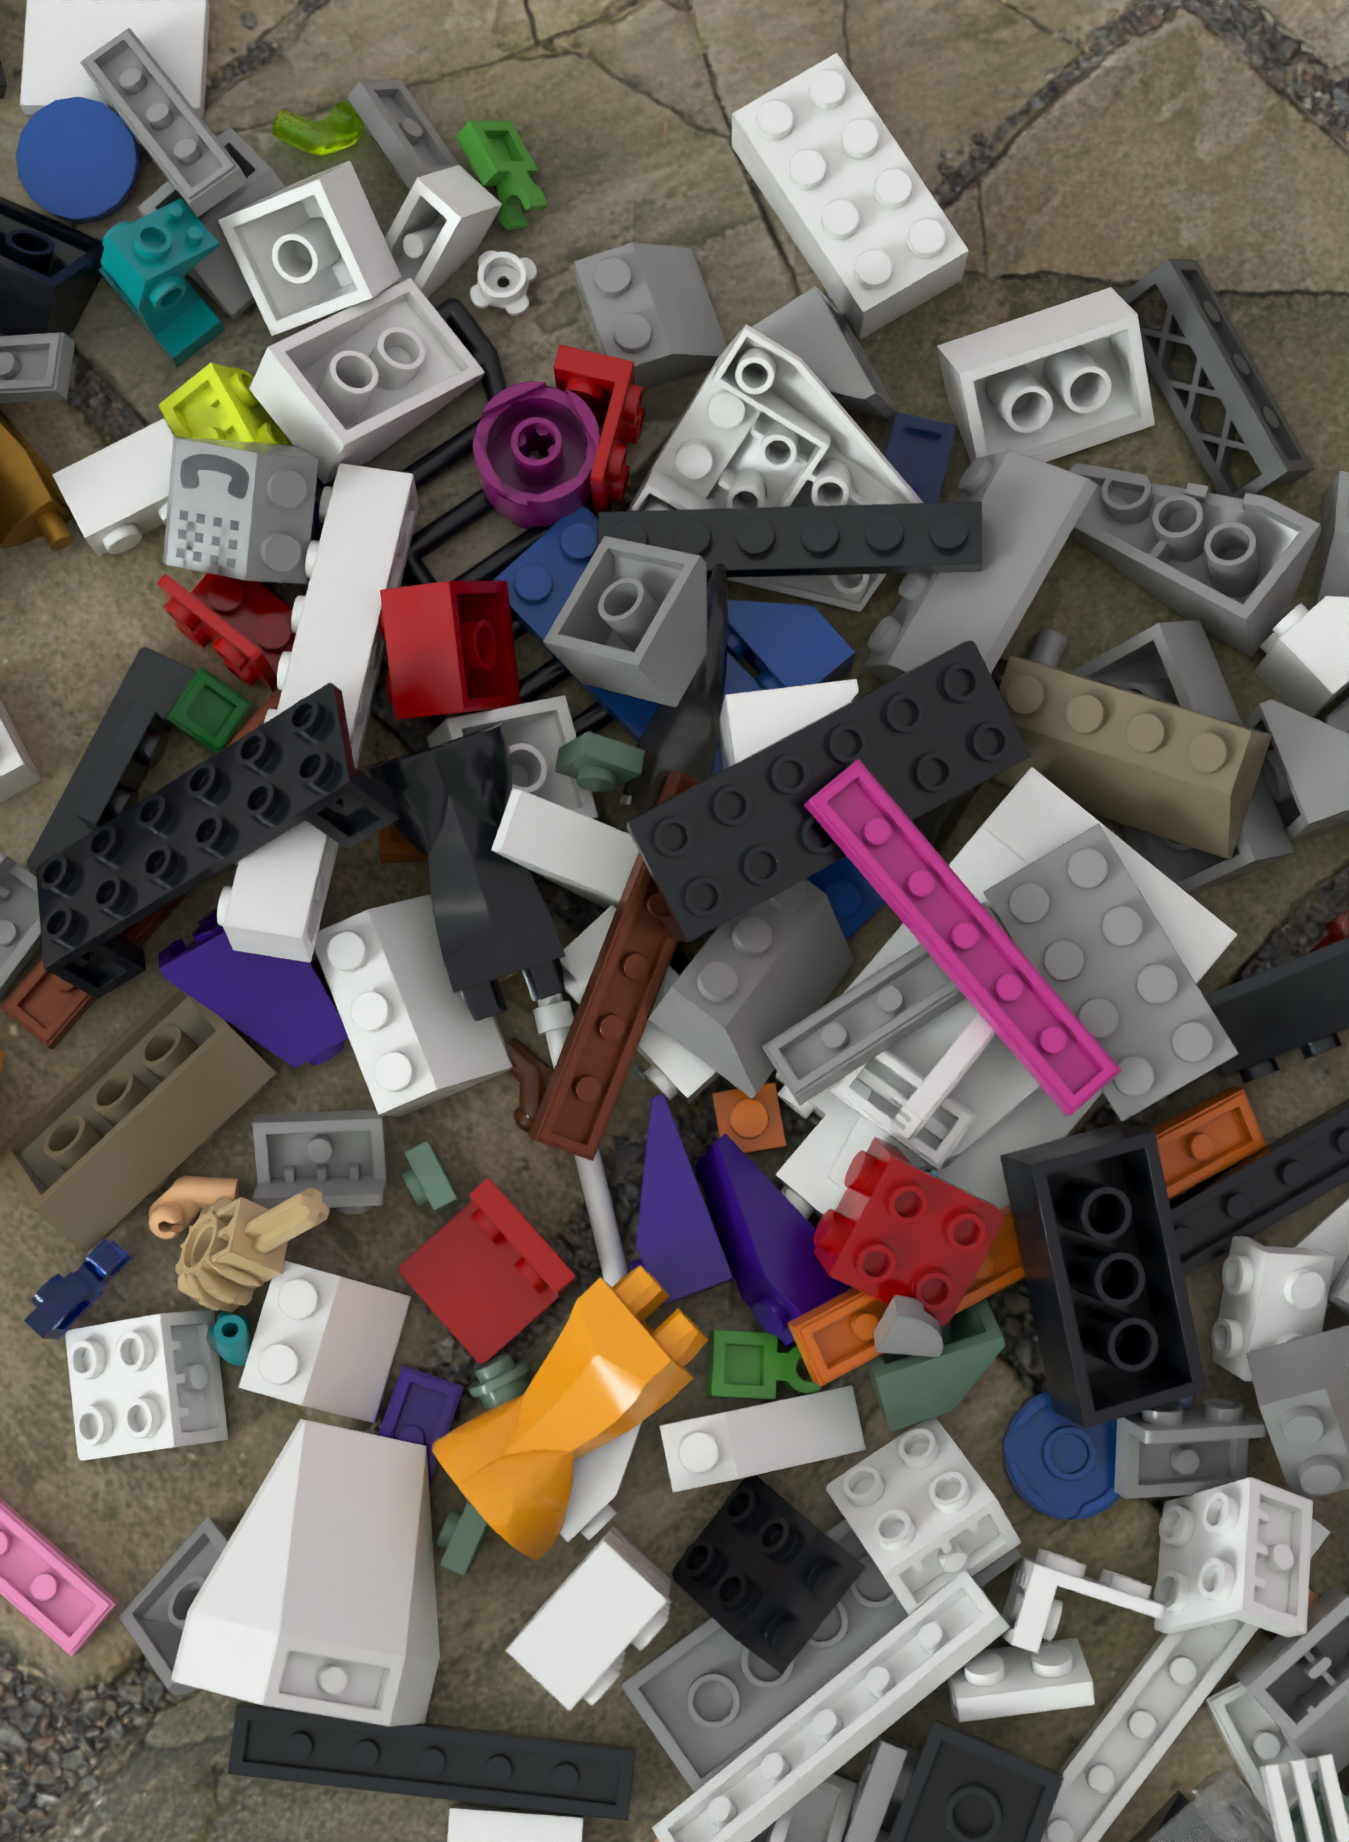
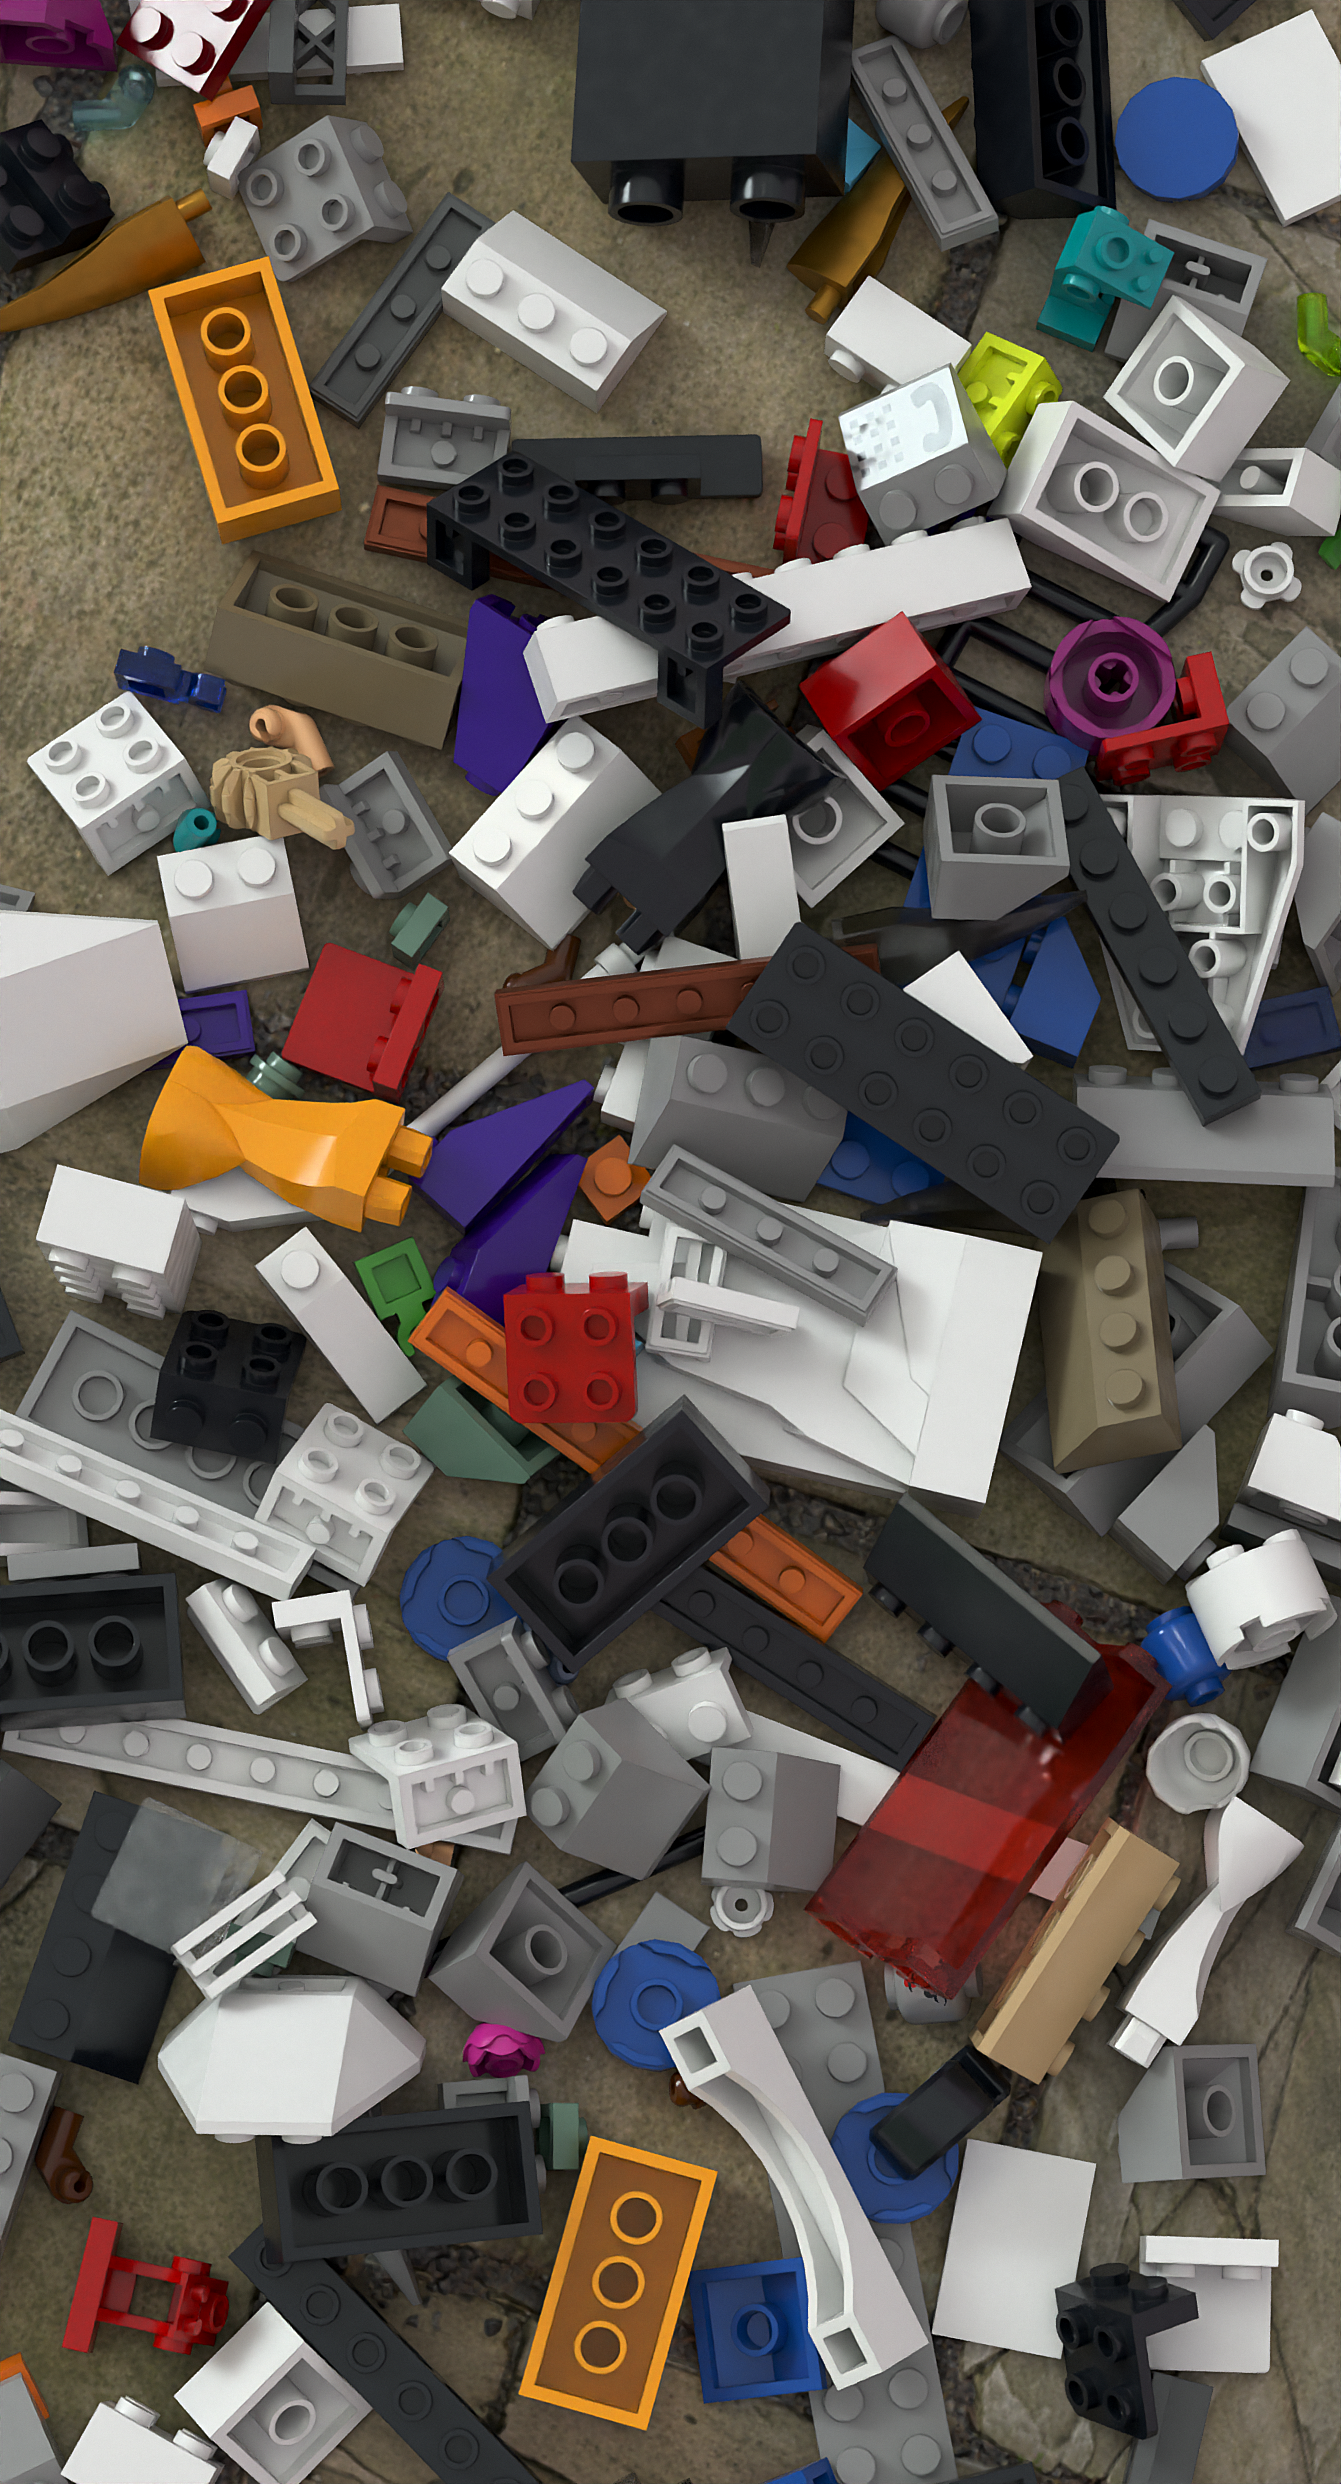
camera: 55 degrees right, 0 degrees up
light grey tile [80,28,249,218] -> none
green tile [163,667,253,755] -> none
sand green plate [436,1502,490,1576] -> none
sand green plate [555,731,645,792] -> none
dark pink tile [804,759,1122,1116] -> none
light grey tile [873,1295,943,1357] -> none
light grey plate [983,823,1238,1122] -> none

